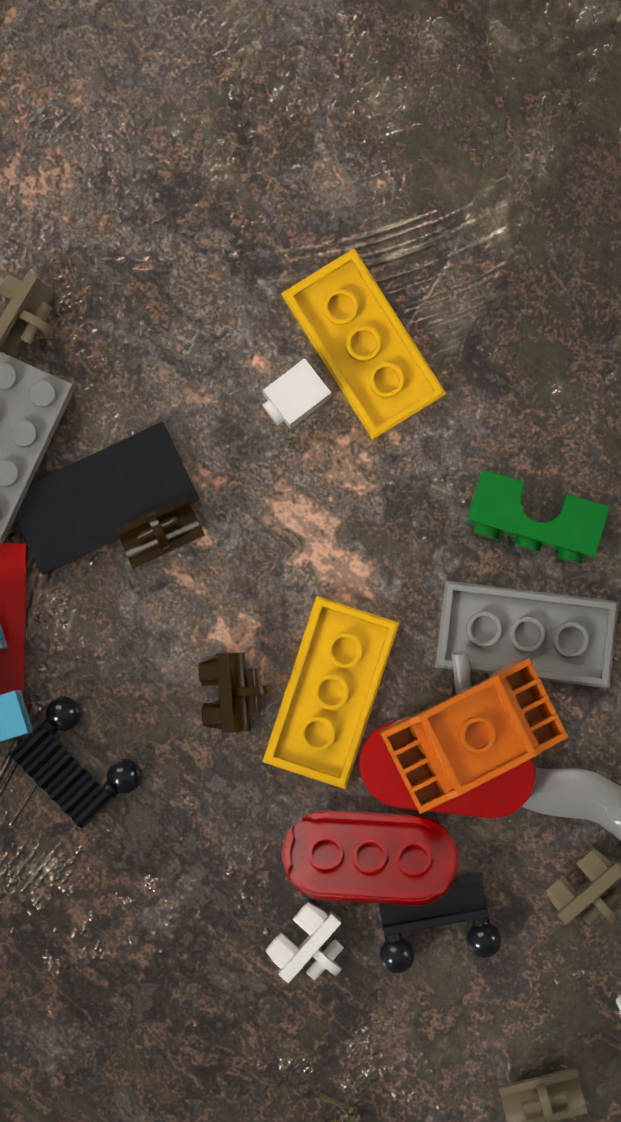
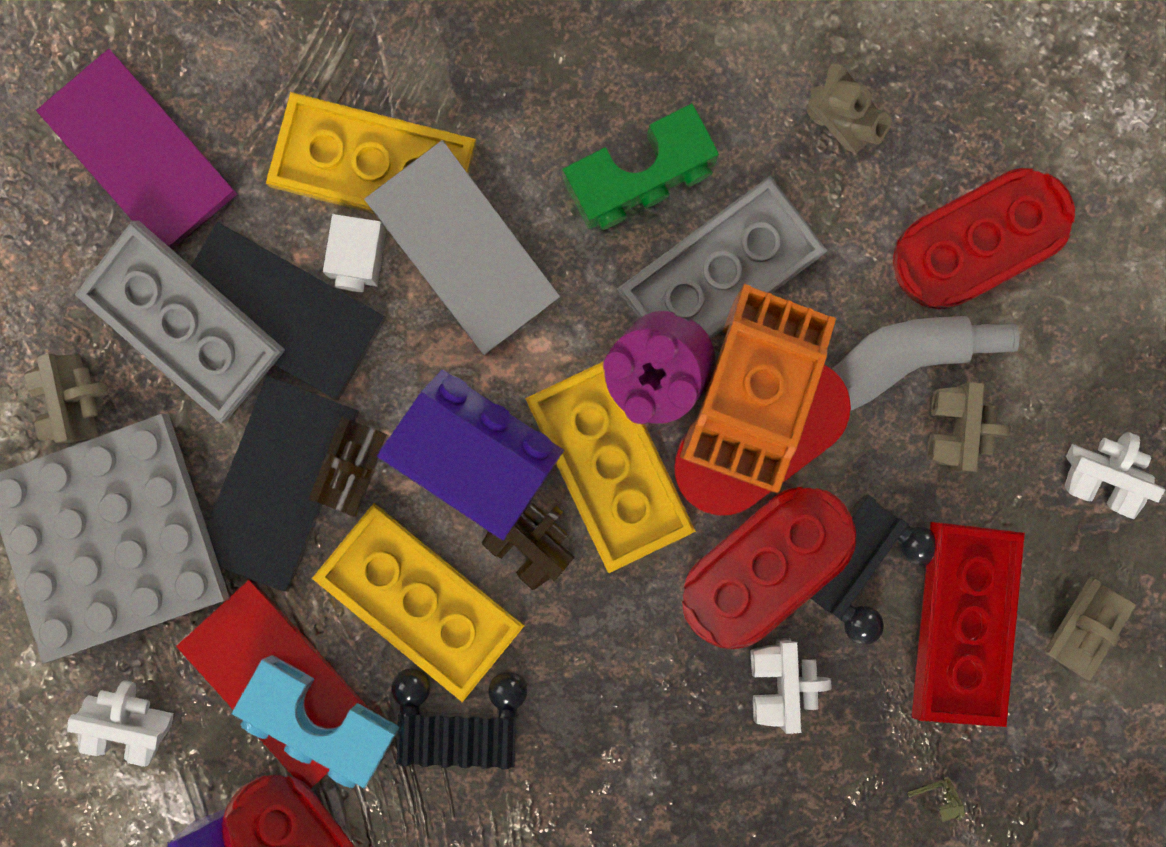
camera: 55 degrees left, 0 degrees up
none -> magenta tile [36,48,237,250]
none -> light grey tile [75,221,285,423]
none -> black tile [191,222,386,401]
none -> yellow tile [312,503,525,702]
none -> light grey tile [364,140,560,355]
none -> dark purple slope [377,369,564,541]
none -> magenta brick [603,311,716,424]
none -> red tile [911,522,1025,727]

